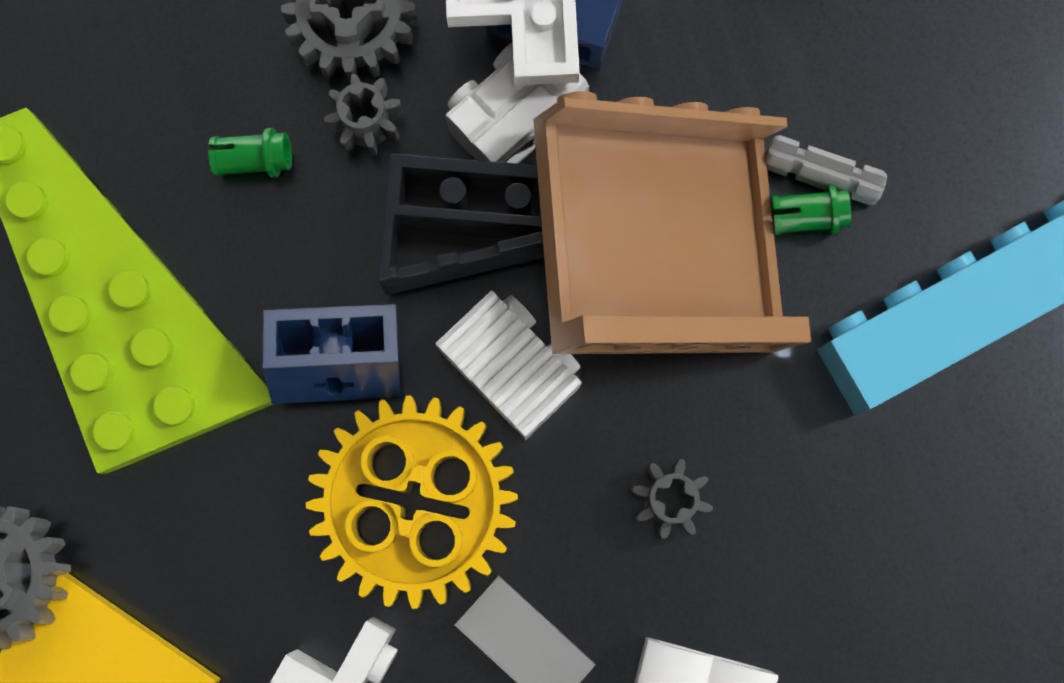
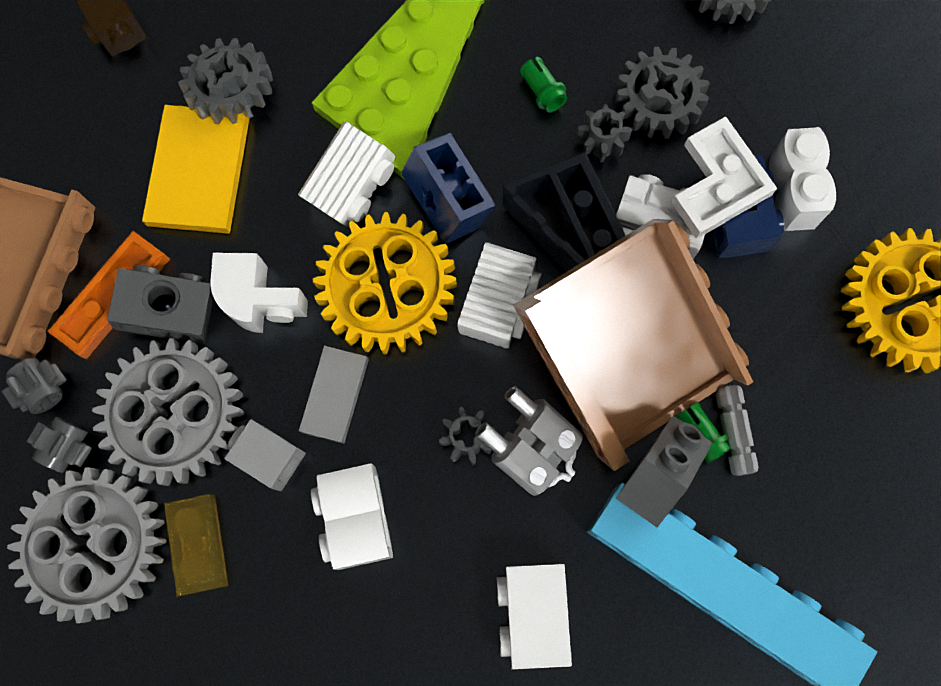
camera: 70 degrees right, 5 degrees down
none -> white brick [298,121,395,228]
none -> light grey piece [475,386,583,496]
none -> white brick [497,564,572,669]
none -> dark grey brick [616,416,713,527]

